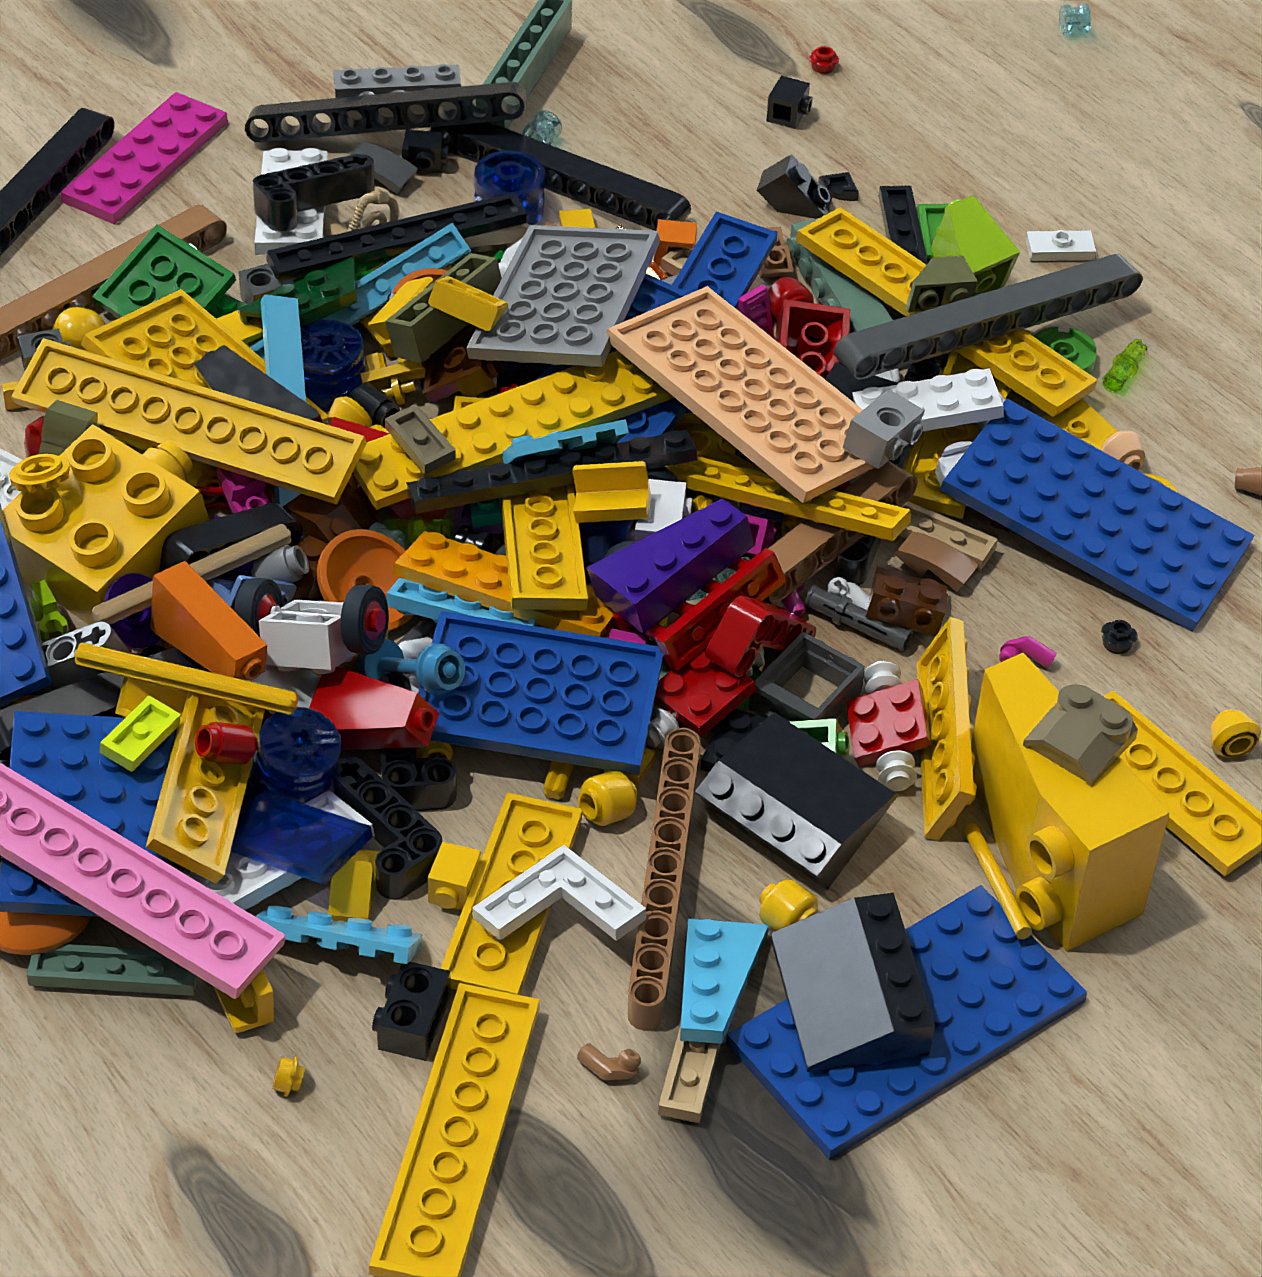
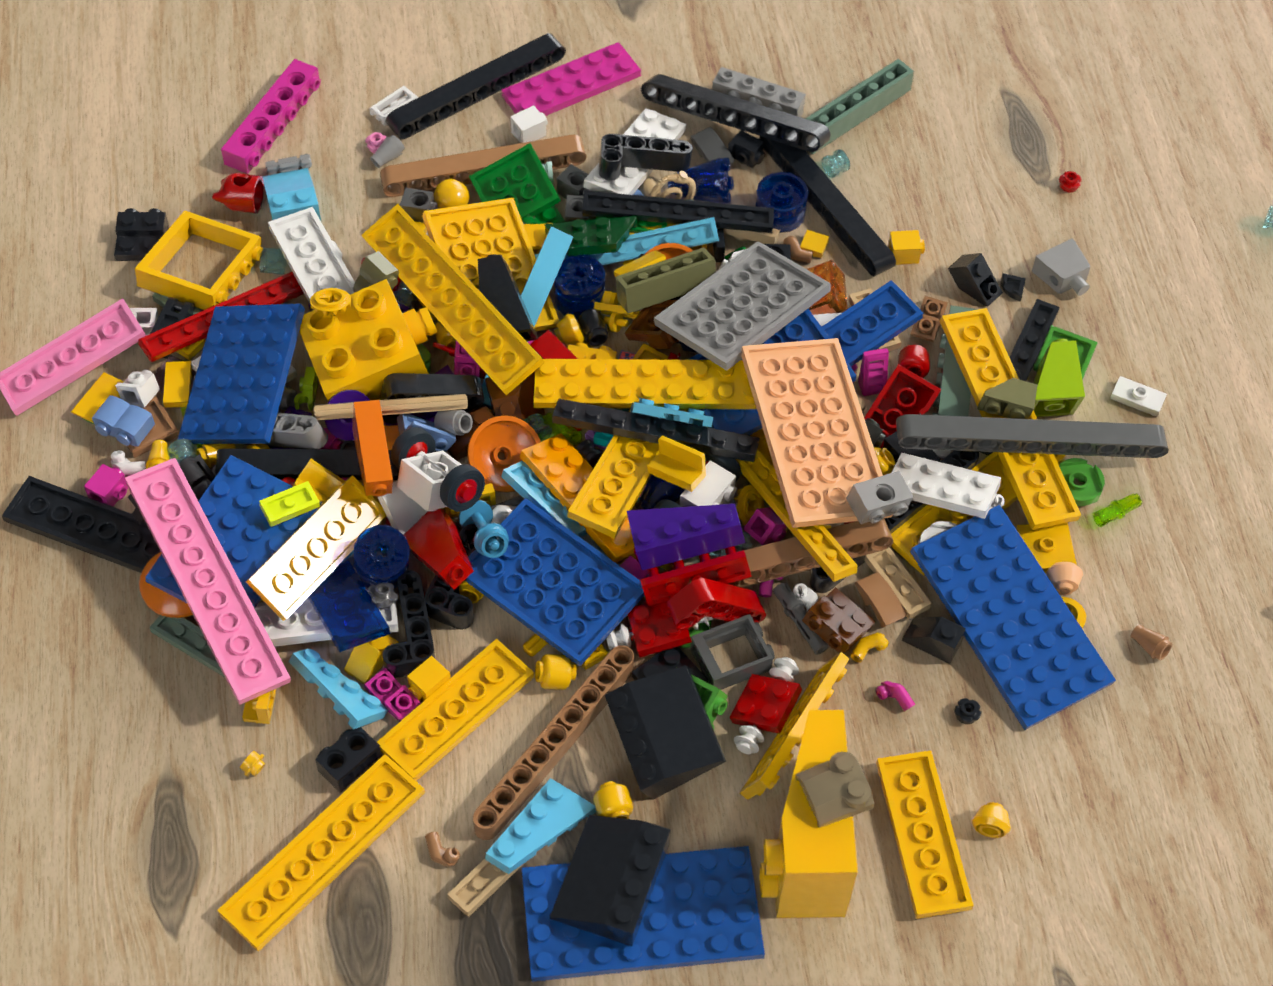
camera: 30 degrees right, 10 degrees up
yellow axle [74,643,298,715] -> none
red brick [195,722,258,765] -> none
dark tan plate [385,404,456,474] -> none
yellow slope [428,276,509,331] -> none
white plate [472,845,647,941] -> none
orange panel [654,219,698,266] -> none
black brick [766,75,813,129] -> none
yellow bar [964,823,1032,939] -> none
none -> dark pink slope [364,668,421,722]
none -> flat silver plate [368,583,398,608]
none -> white brick [510,106,548,143]
none -> dark grey brick [557,164,591,199]
none -> clear blue cone [668,157,734,204]
none -> yellow arm [850,632,889,663]
none -> yellow brick [888,230,925,265]
none -> black slope [902,617,966,664]
none -> light grey torso [1032,238,1090,296]

